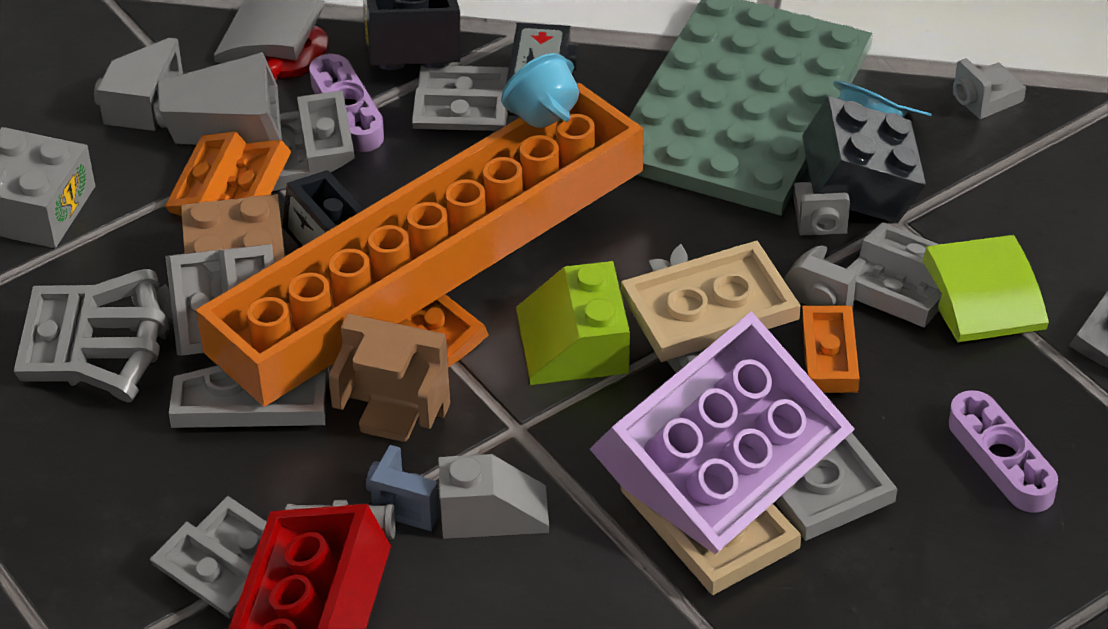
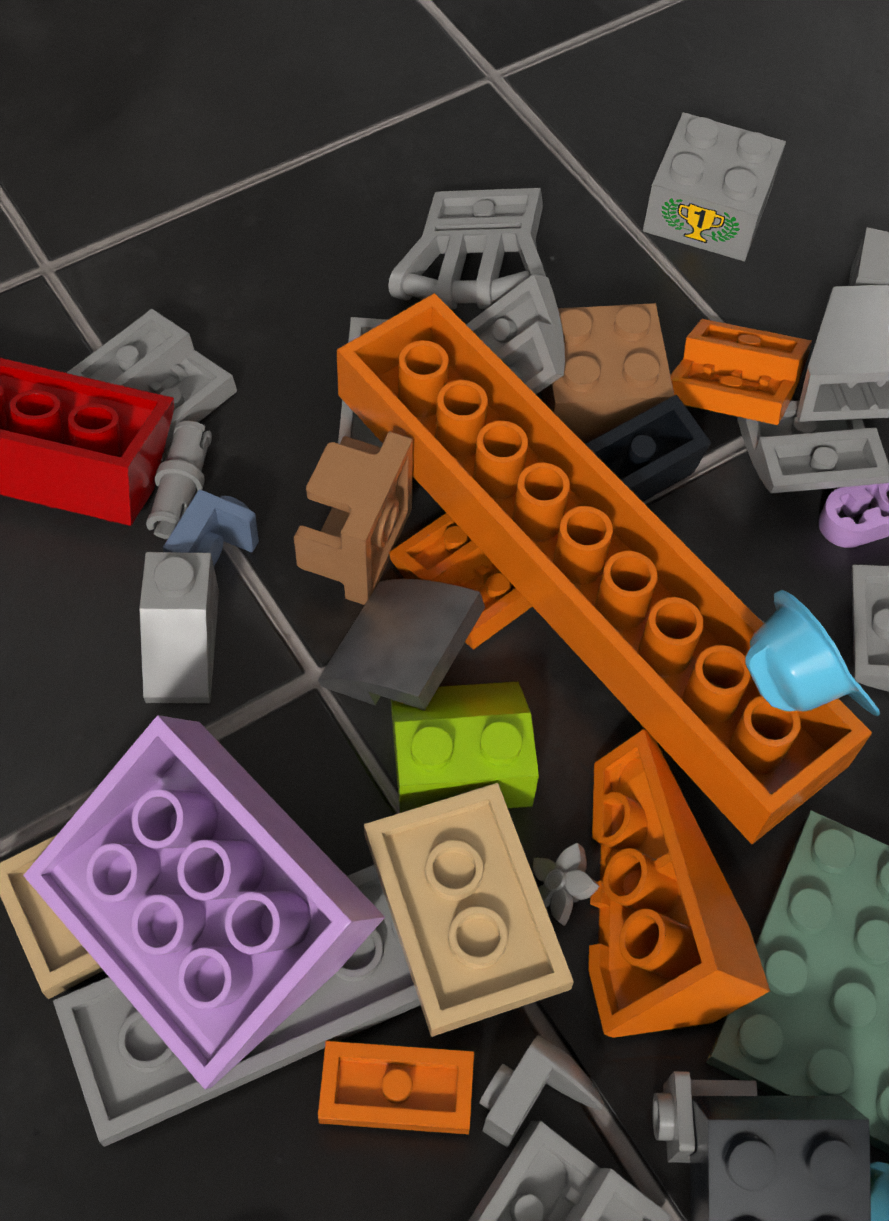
camera: 90 degrees right, 15 degrees up
none -> flat silver slope [318,579,485,711]
none -> orange wedge [588,729,770,1038]

